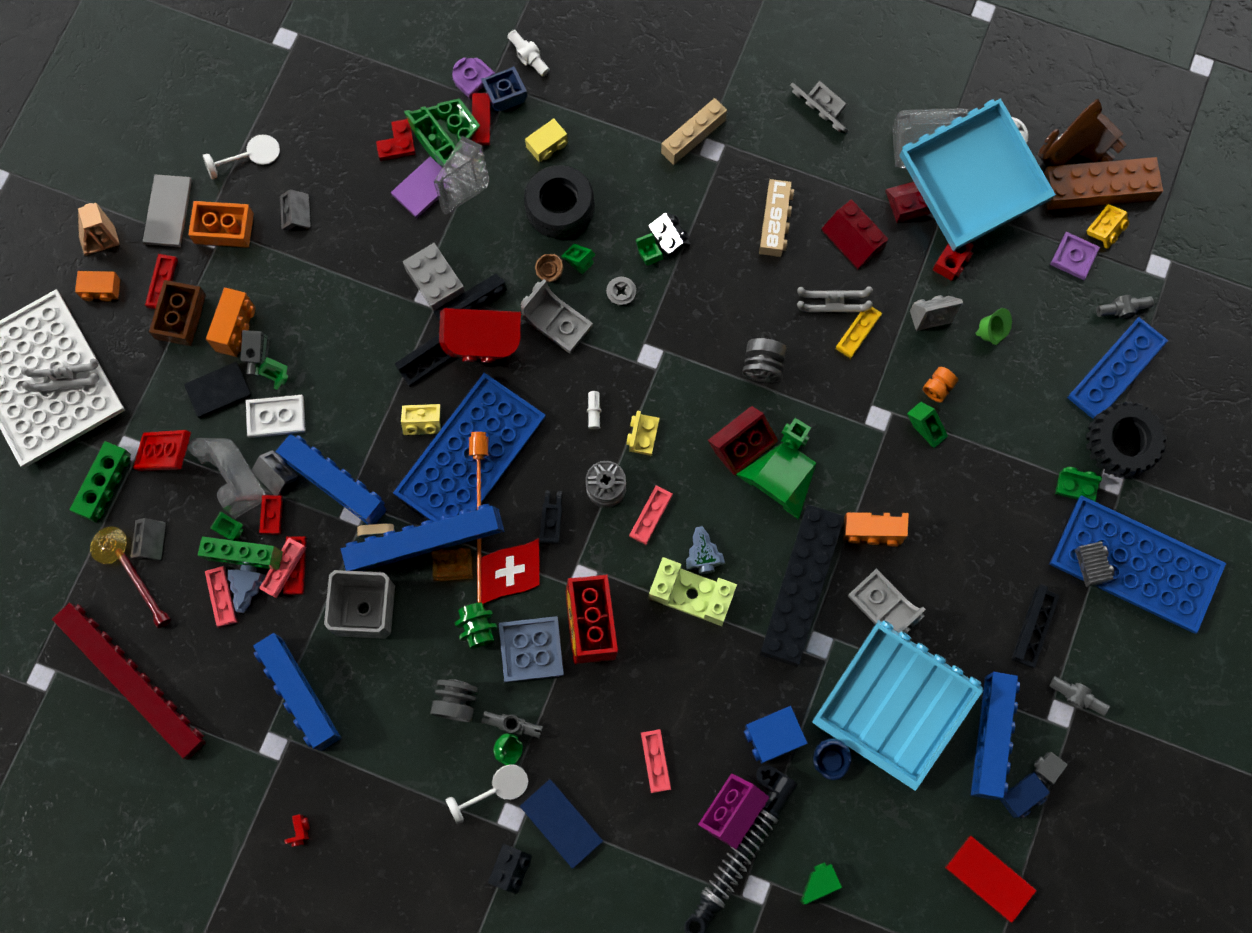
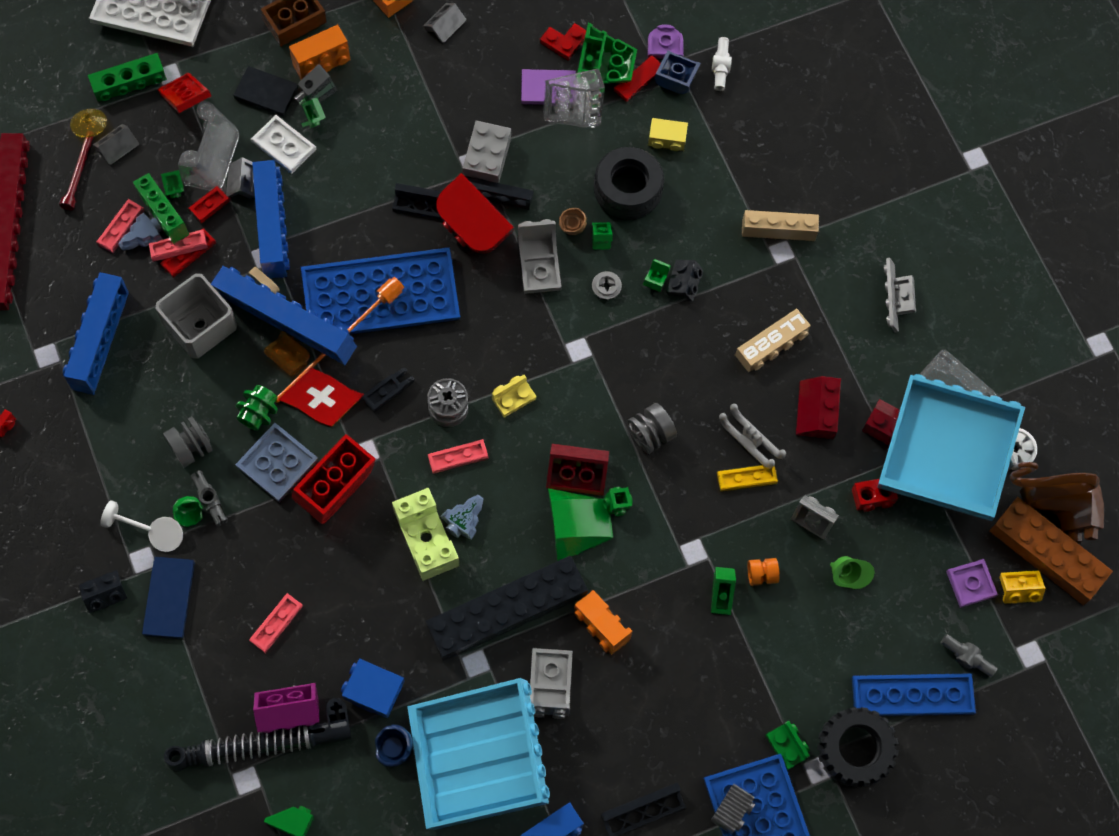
camera: 40 degrees right, 5 degrees down
light yellow bracket [401,404,441,435] -> none
white axle [587,391,602,430] -> none

